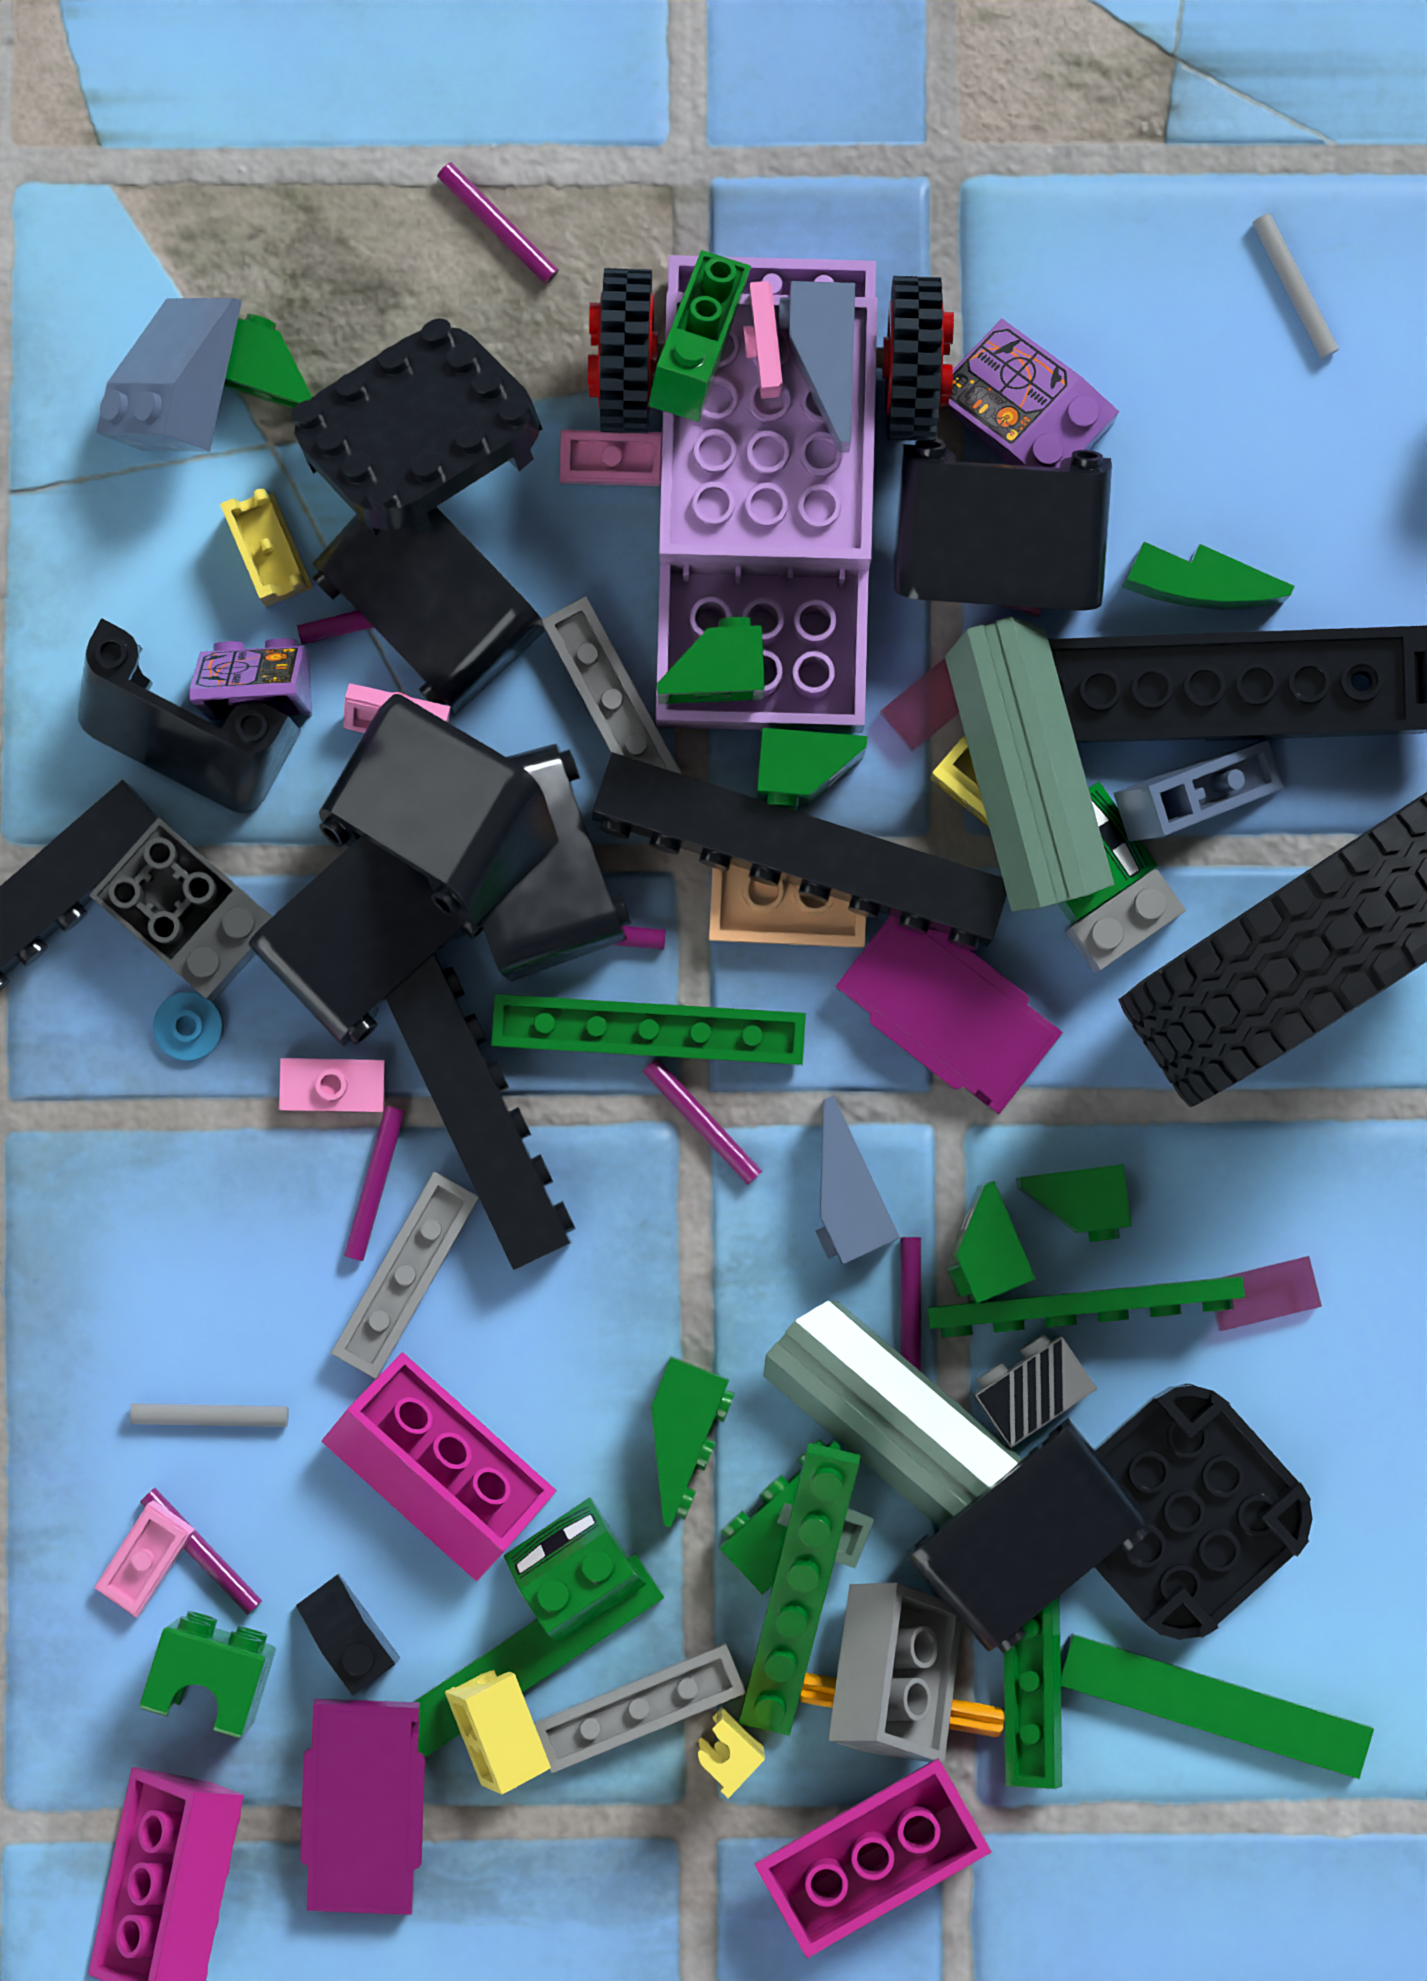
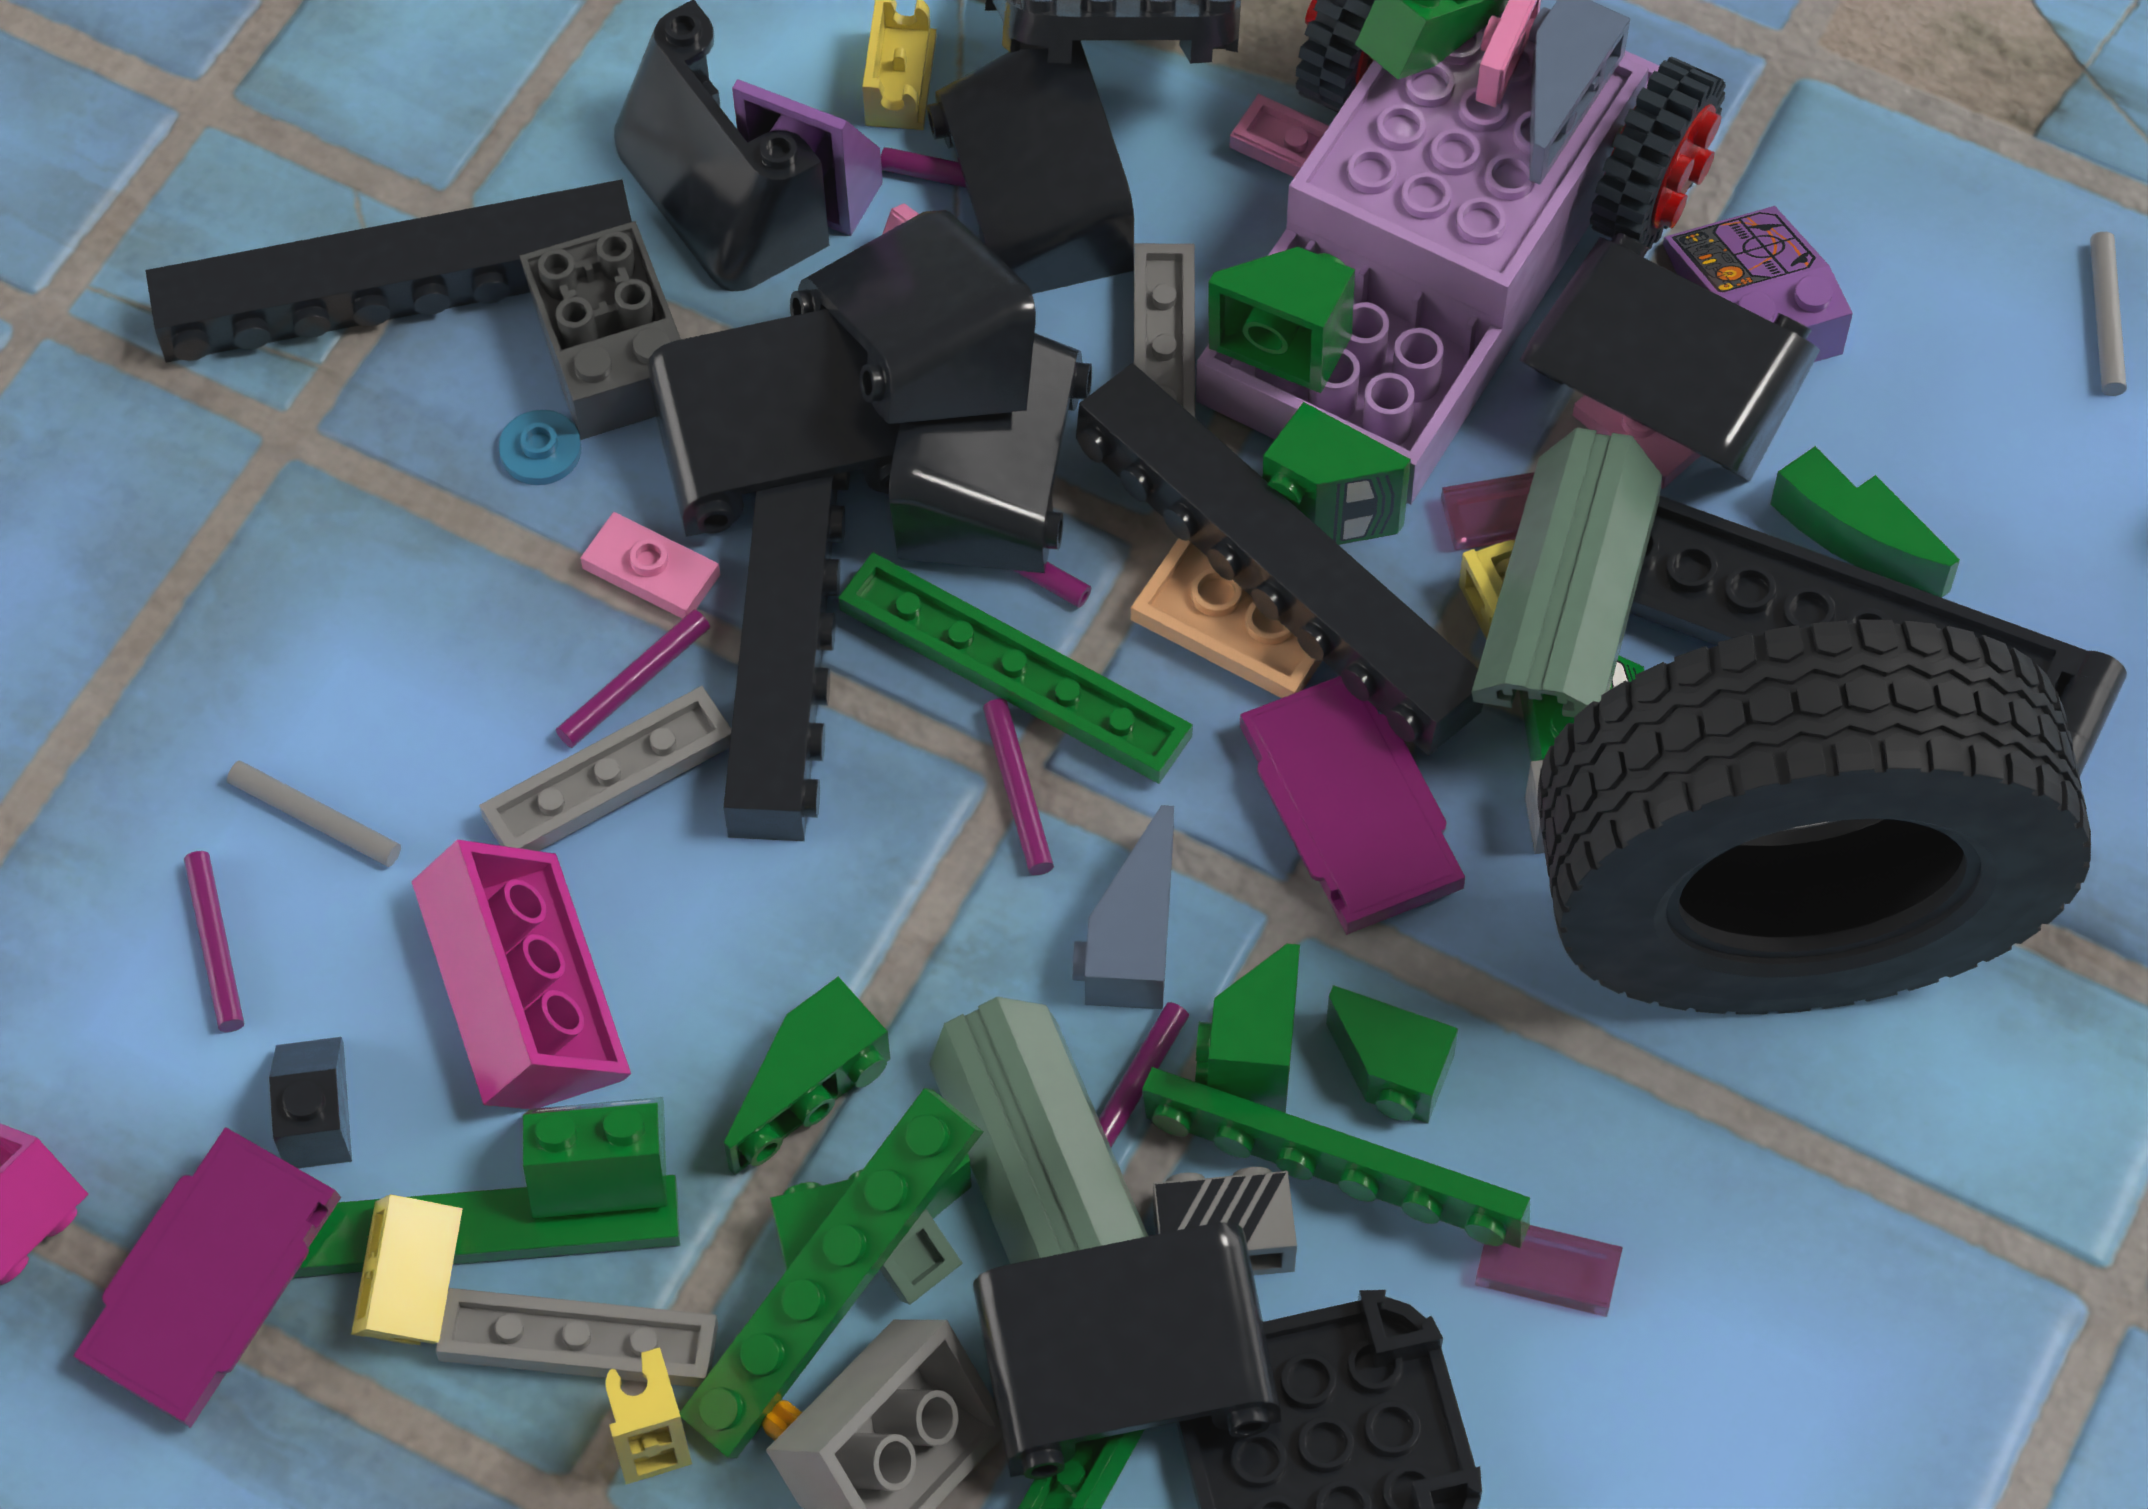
camera: 30 degrees right, 25 degrees down
bright pink plate [94,1500,196,1618] -> none
green piece [140,1611,276,1738] -> none

